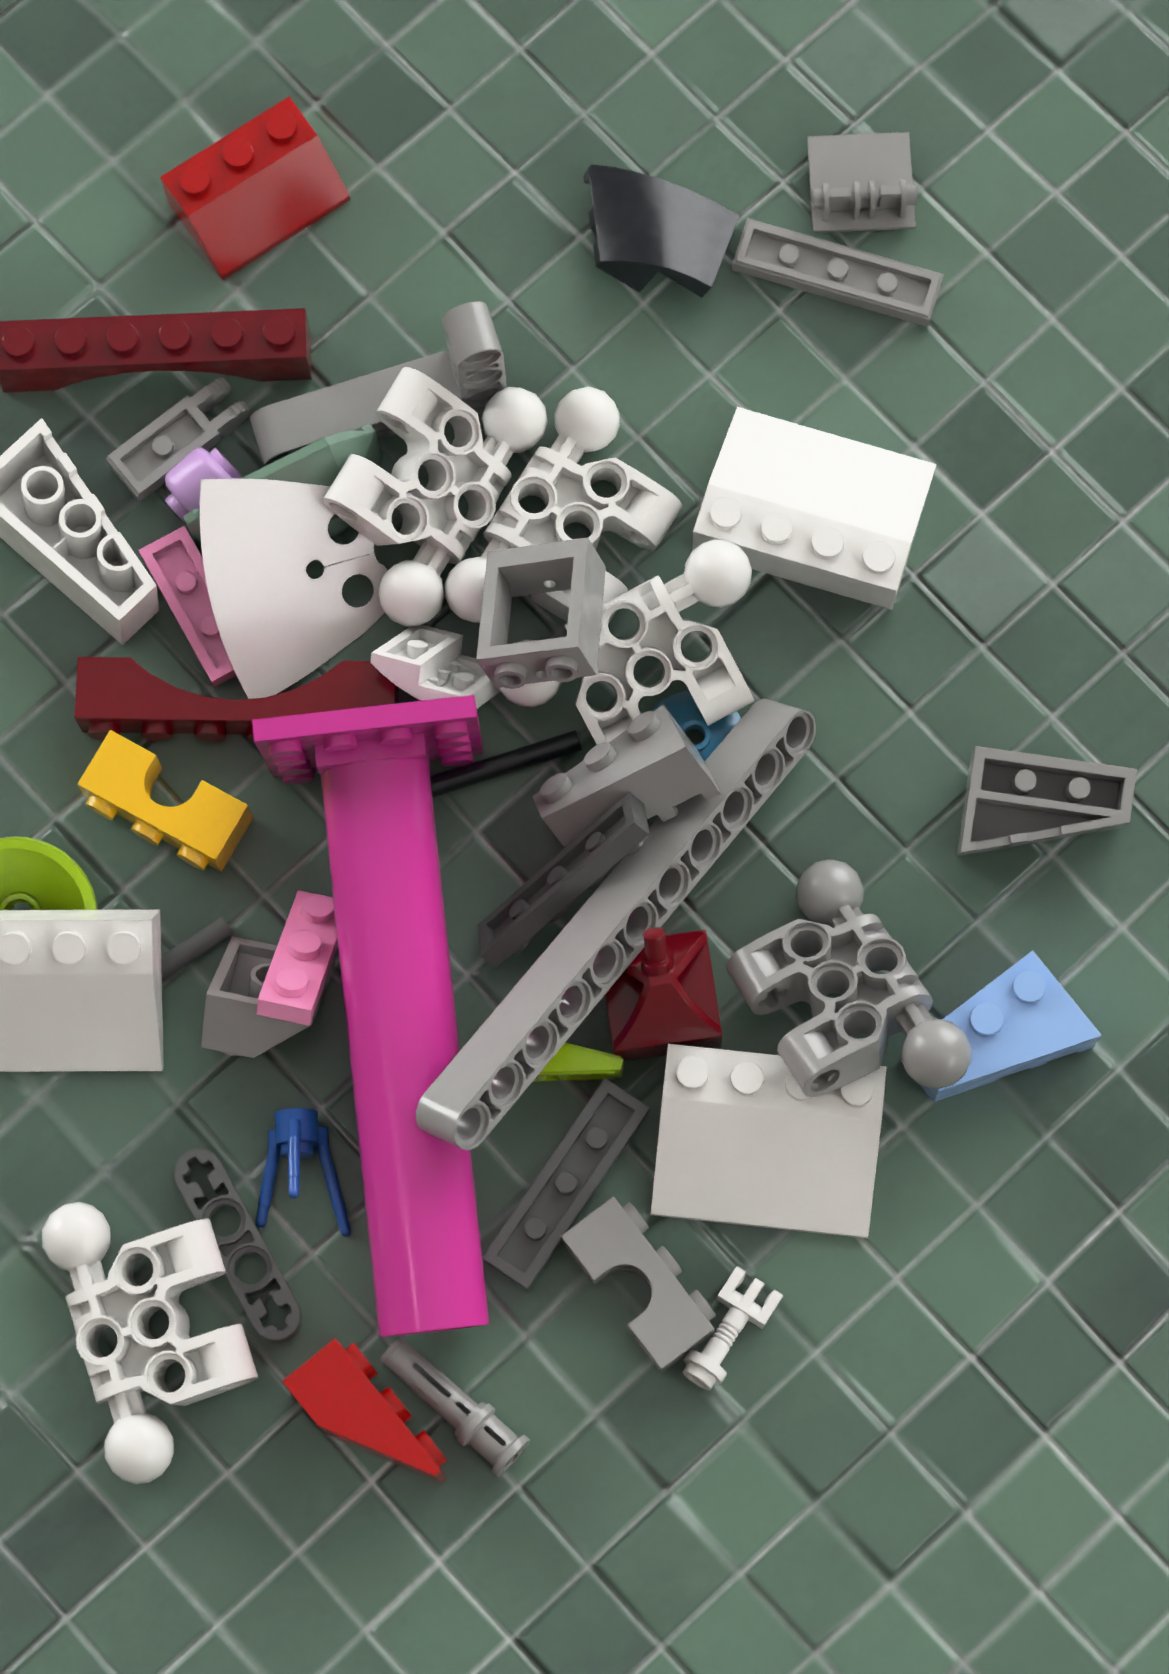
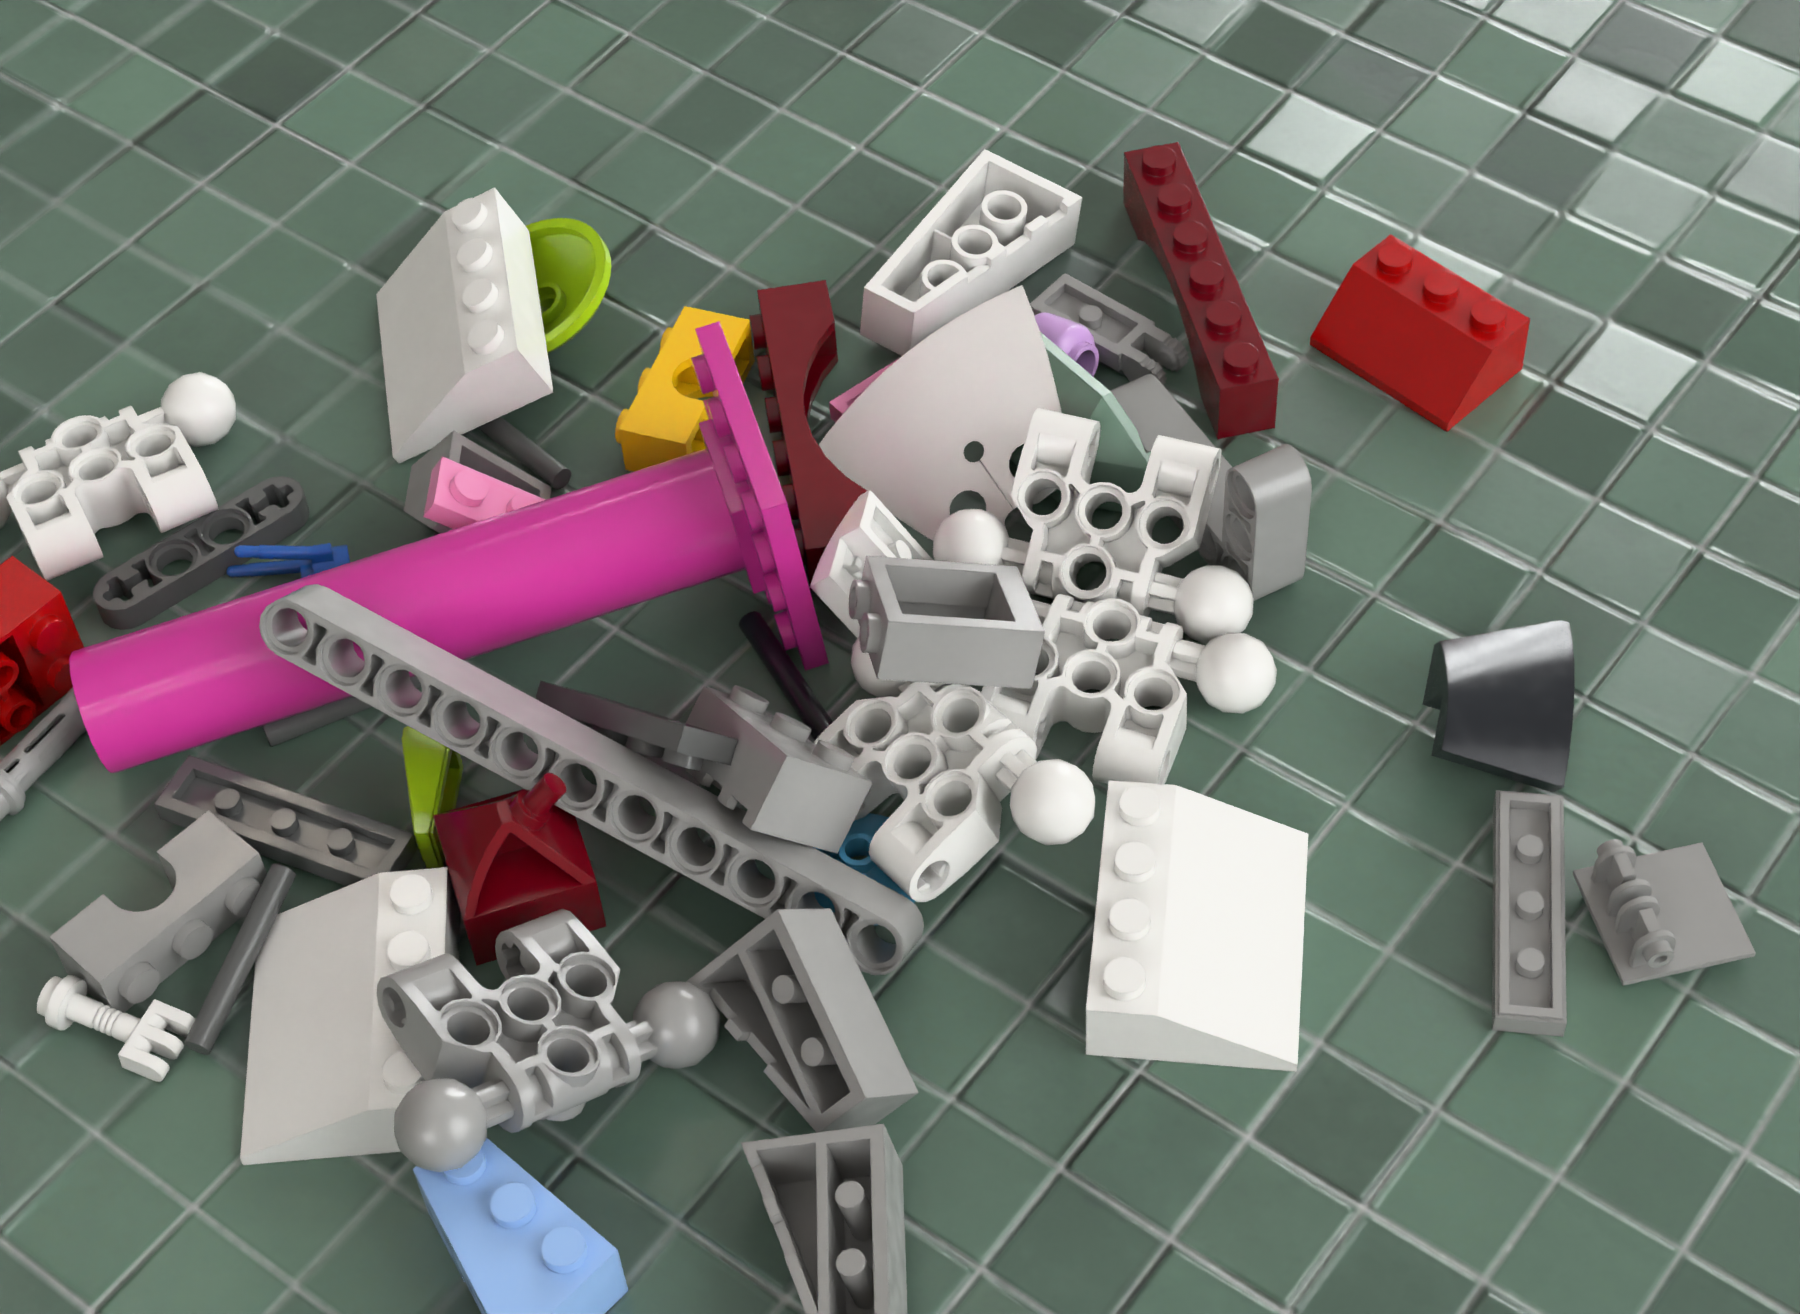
camera: 80 degrees right, 25 degrees down
none -> dark grey bar [184,864,296,1055]
none -> light grey wedge [686,908,919,1133]

